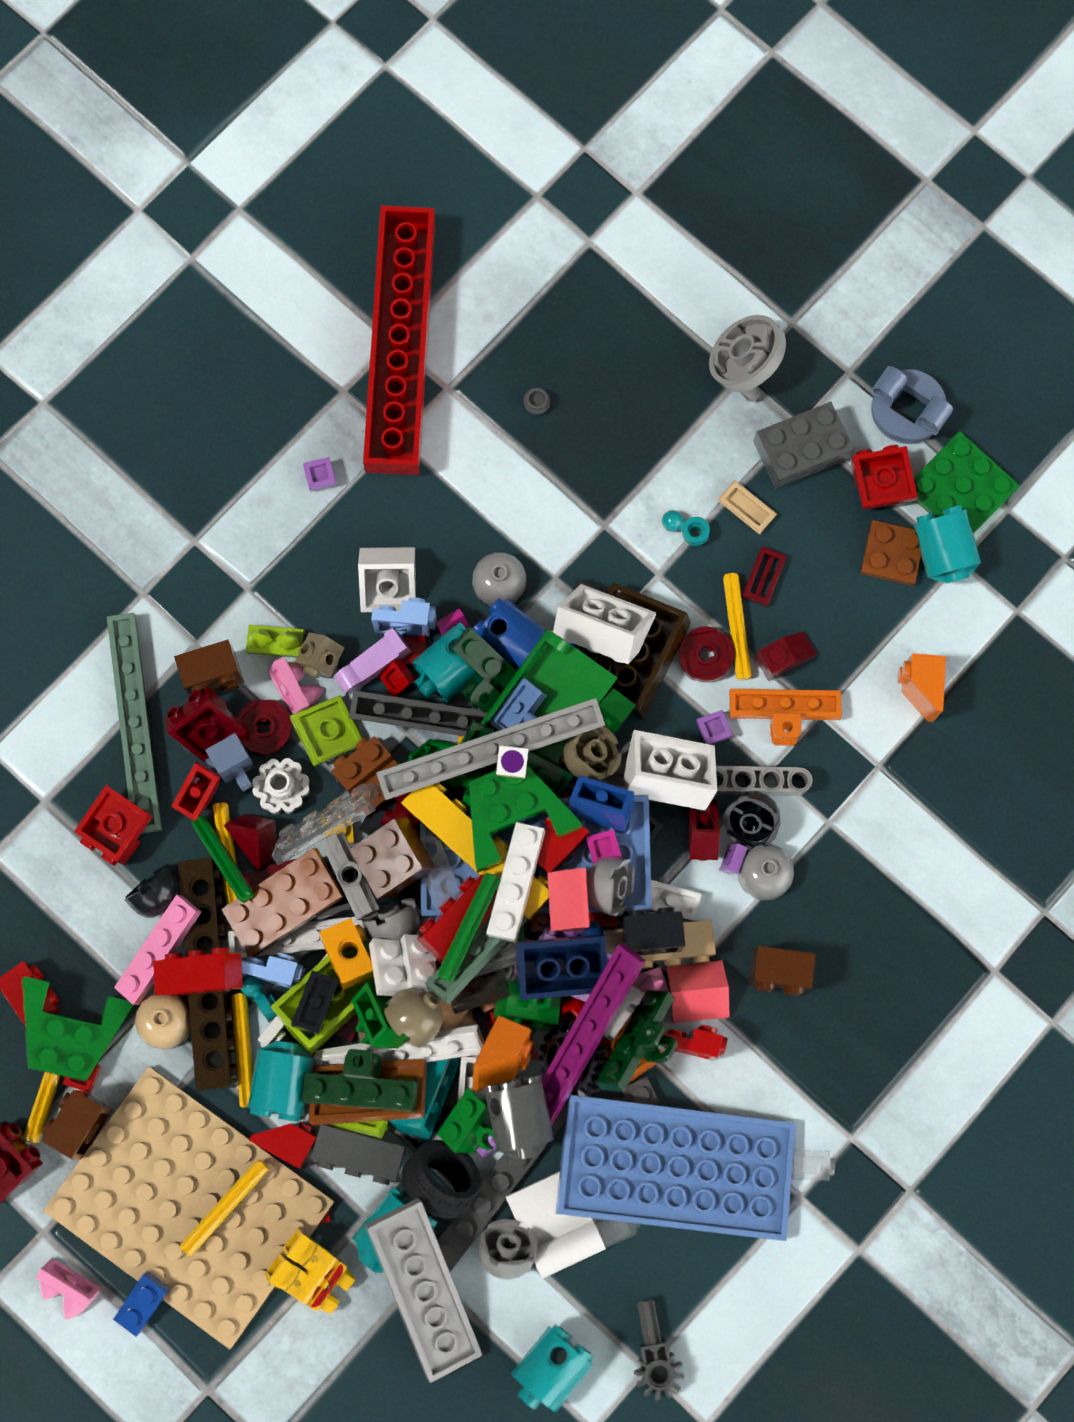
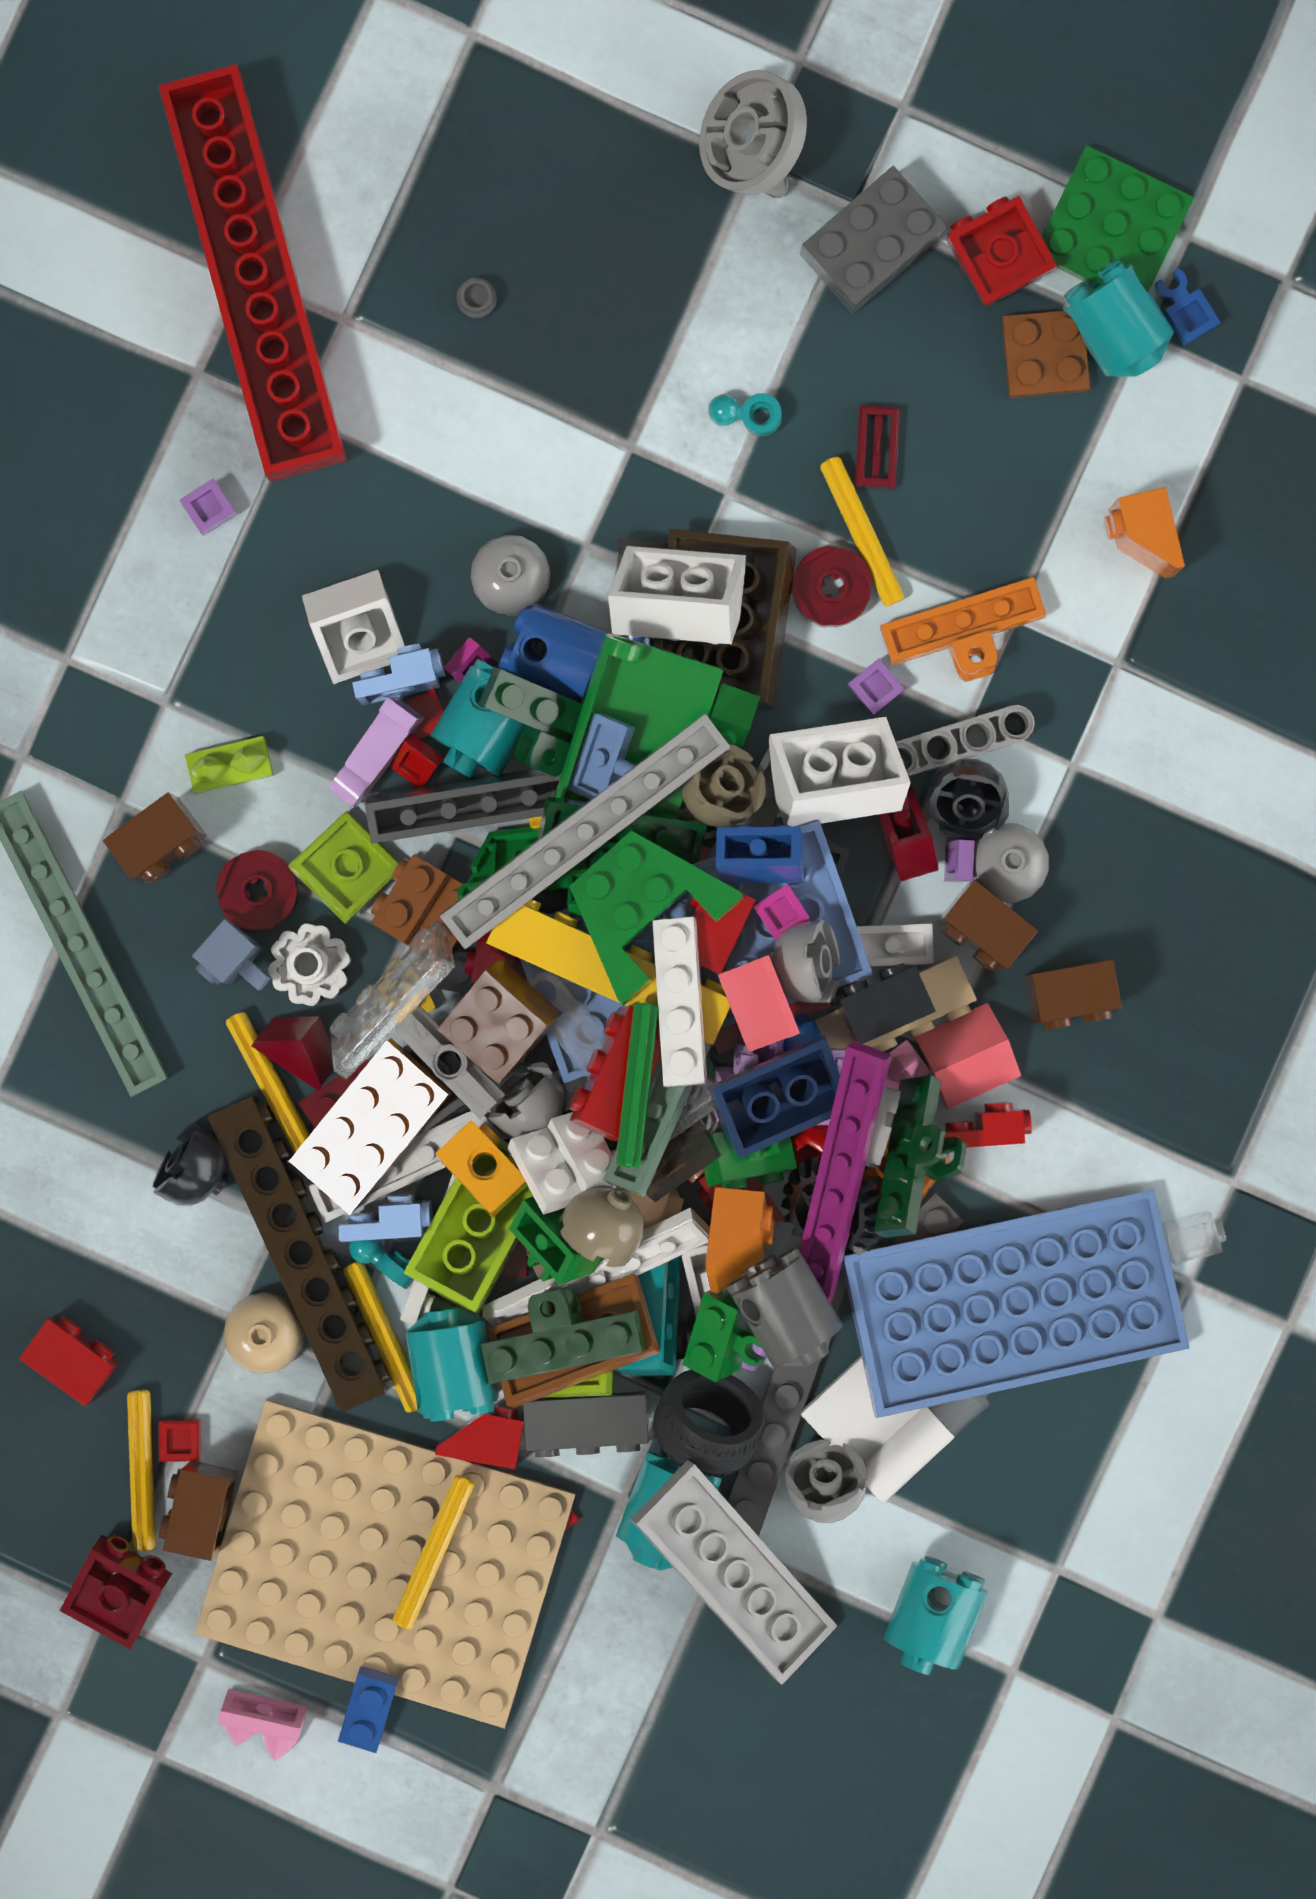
camera: 15 degrees left, 10 degrees up
green wing [21,976,133,1081] -> none
red plate [74,785,153,866] -> none
bright pink plate [114,895,201,1005] -> none
red brick [153,948,243,996] -> none
dark red plate [165,687,247,763] -> none
red slope [171,761,221,821] -> none
green axle [192,814,254,903] -> none
yellow hips [264,1227,356,1314] -> none
bright pink tile [268,657,324,715] -> none
black plate [291,970,340,1036] -> none
dark tan brick [295,632,344,678] -> none
tile [496,745,528,779] -> none
dark grey gear [634,1299,684,1401] -> none
tan tile [717,480,777,535] -> none
dark red slope [755,631,817,681] -> none
sand blue piece [870,366,953,444] -> none
none -> reddish brown brick [938,880,1038,972]
none -> blue plate [1155,268,1221,346]

